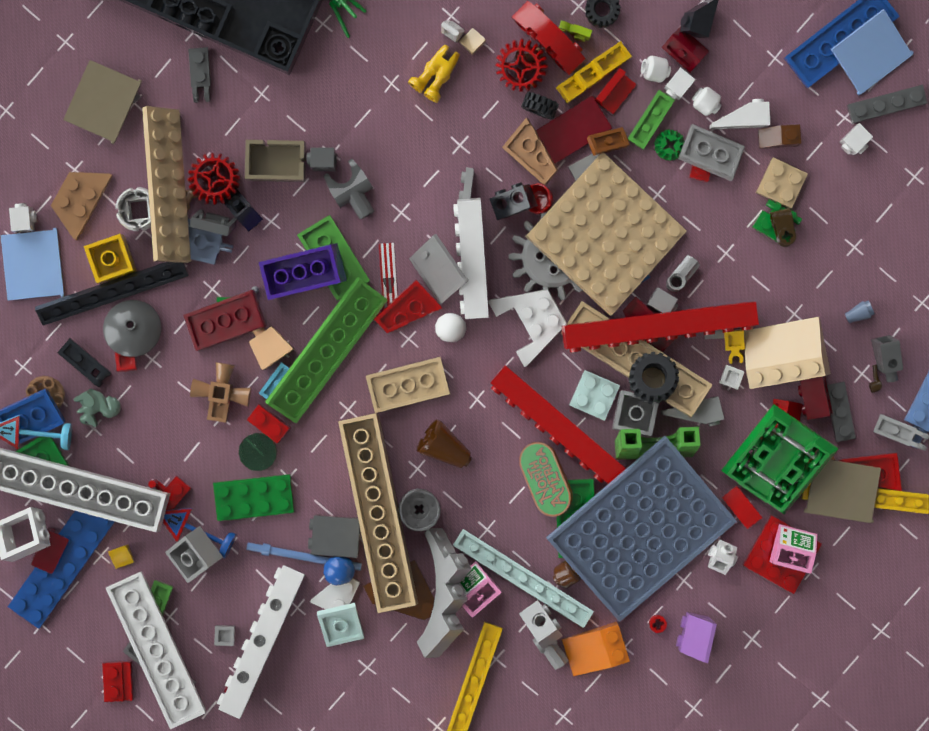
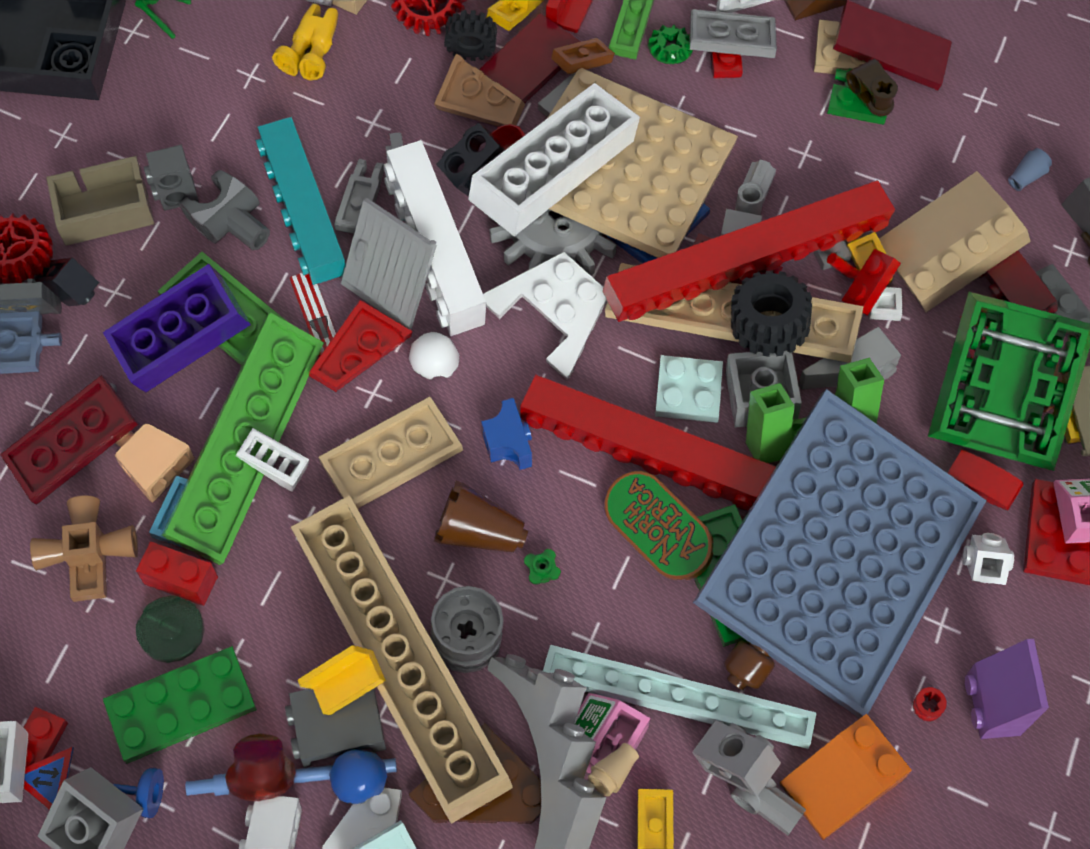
camera: 15 degrees left, 25 degrees down
none -> clear red piece [225,733,296,801]
none -> white slope [236,428,309,492]
none -> teal brick [255,117,346,285]
none -> yellow panel [298,645,386,715]
none -> light grey hinge [334,159,384,234]
none -> white brick [468,83,640,236]
none -> blue brick [481,398,532,470]
none -> green plate [524,549,561,585]
none -> tan cone [588,743,639,797]
none -> red plate [827,249,901,316]
none -> dark red tile [833,0,952,91]

